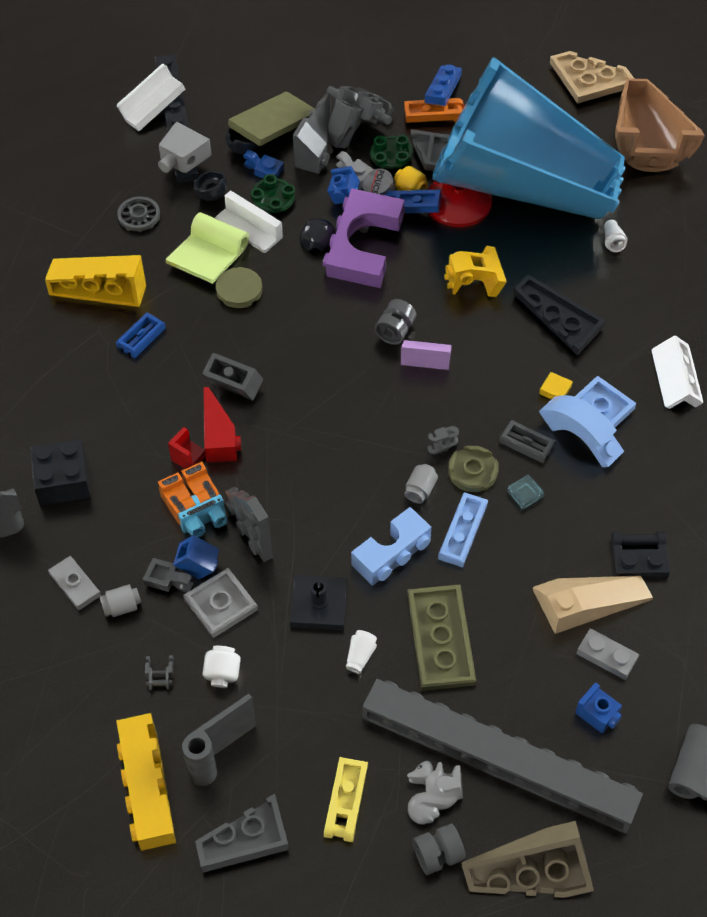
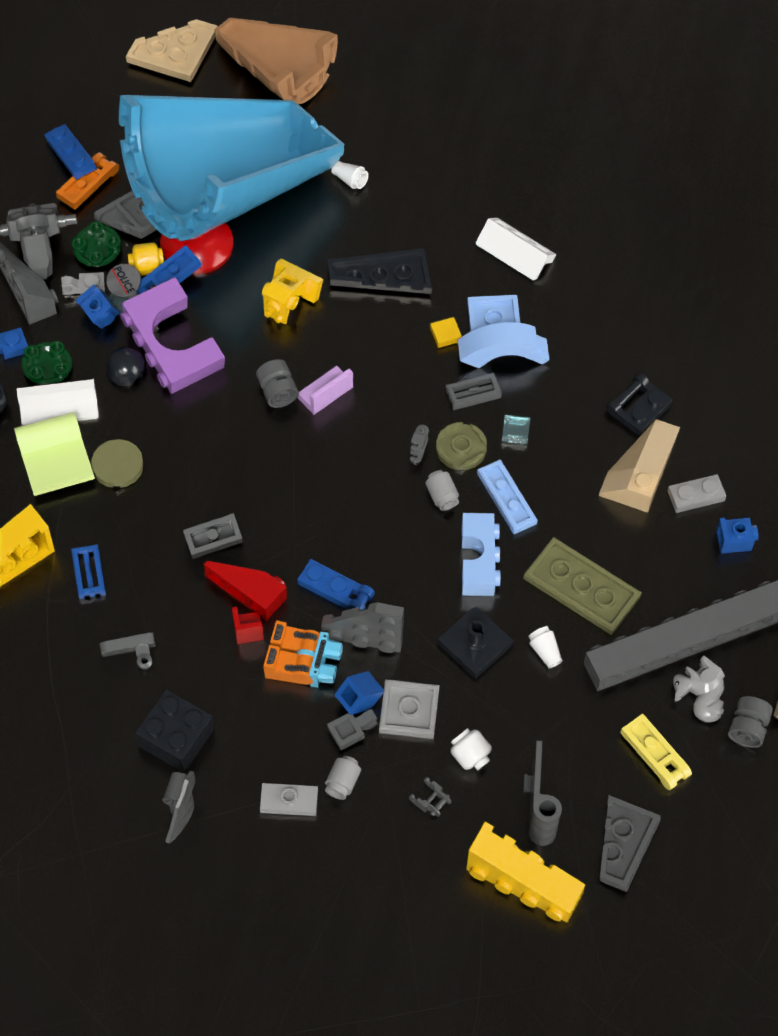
camera: 50 degrees left, 5 degrees up
none -> dark grey piece [100,633,156,670]
none -> blue plate [297,559,375,611]

